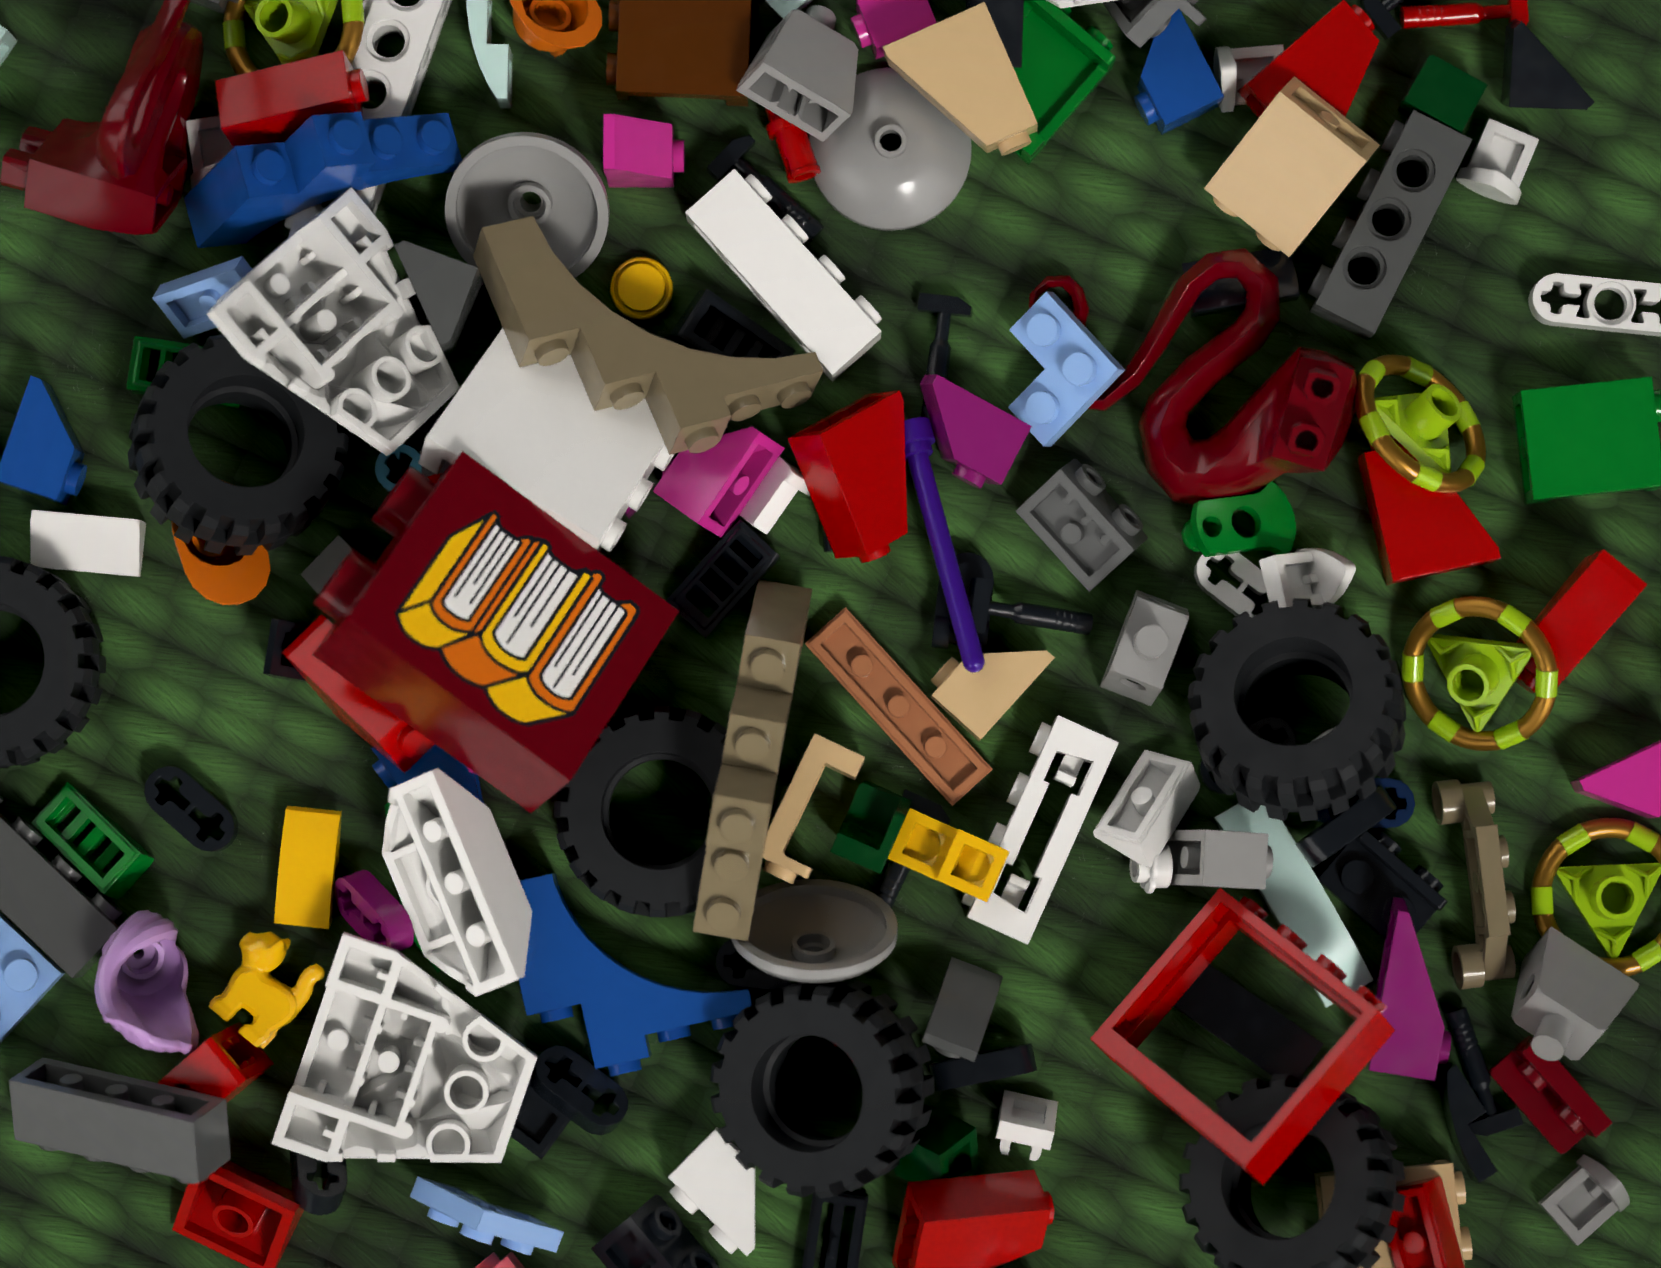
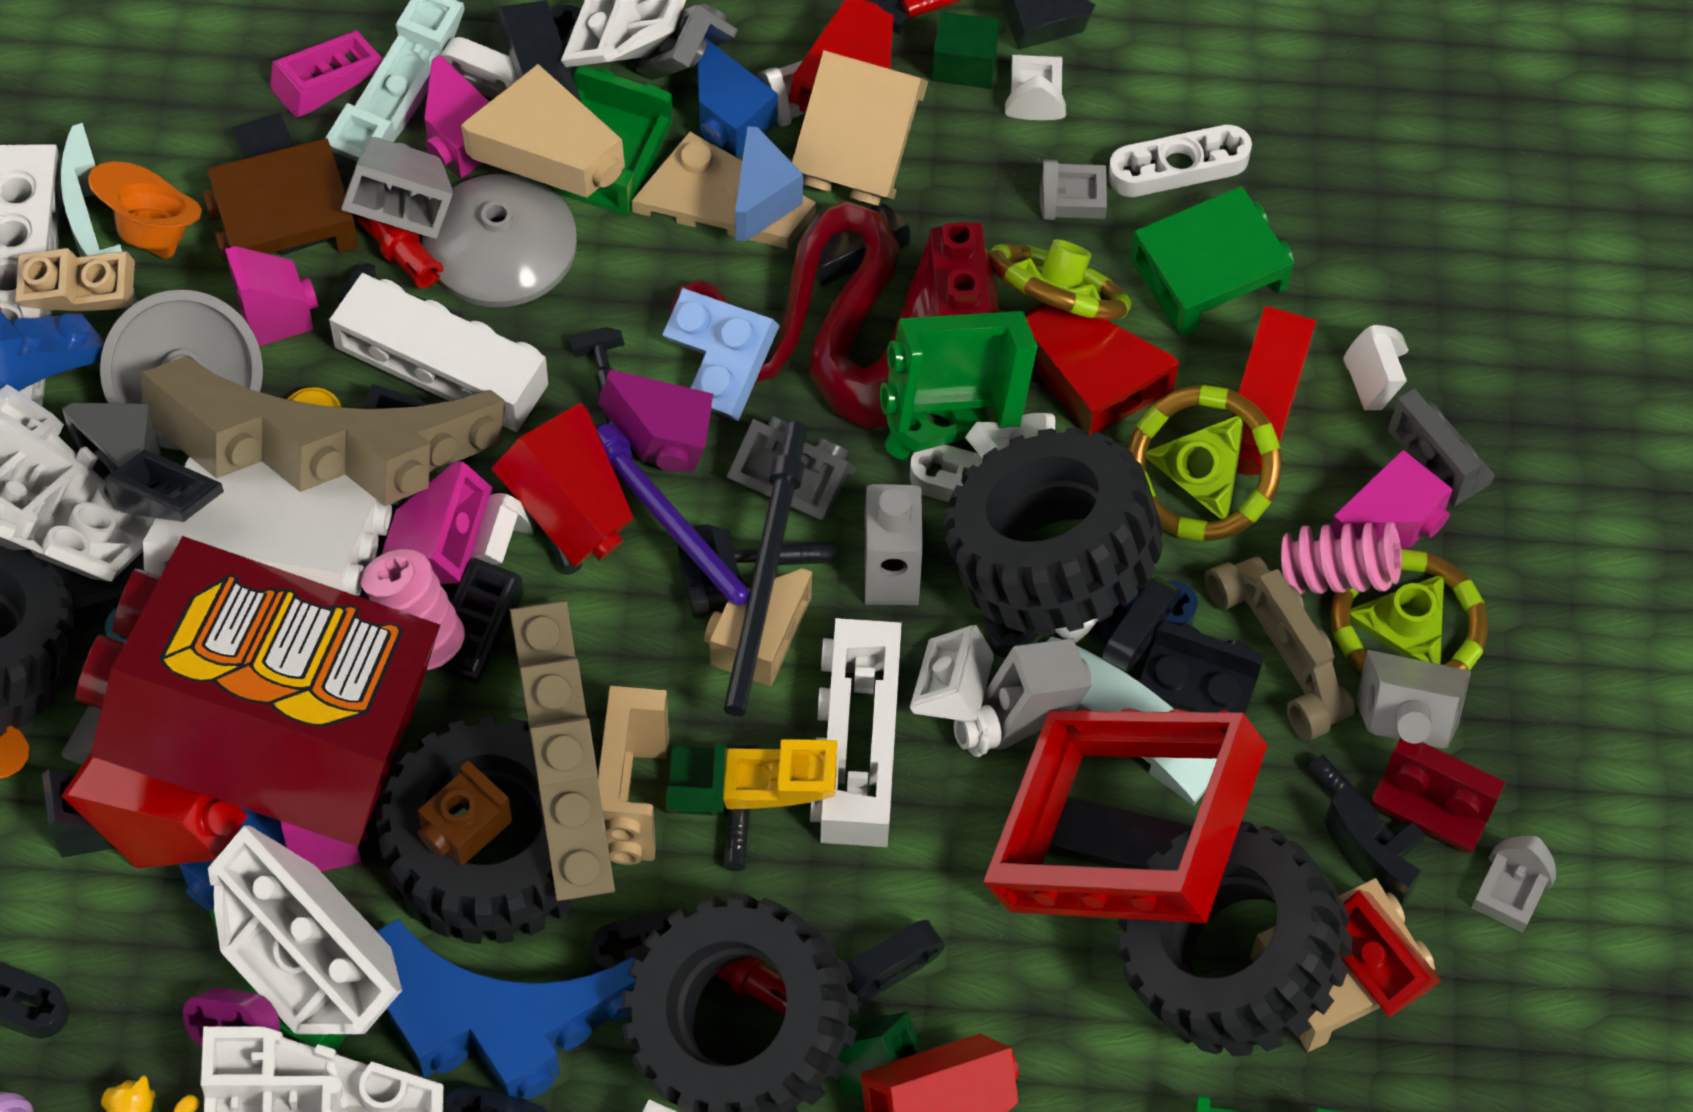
camera: 25 degrees left, 25 degrees down
yellow slope [274,805,342,929] -> none
light grey dish [732,879,898,983] -> none
nougat tile [805,607,993,806] -> none
dark grey slope [922,957,1003,1062] -> none
white tile [996,1090,1058,1161] -> none
dark grey brick [1308,110,1472,341] -> none
magenta slope [1367,897,1451,1081] -> none
none -> tan slope [15,248,135,311]
none -> black slope [105,449,224,522]
none -> bright pink piece [360,549,465,670]
none -> reddish brown brick [417,760,512,867]
none -> tan wing [632,132,816,249]
none -> black bar [723,421,807,716]
none -> medium blue slope [735,126,803,242]
none -> green panel [880,311,1038,433]
none -> light grey tile [1040,159,1107,220]
none -> bright pink piece [1281,521,1402,595]

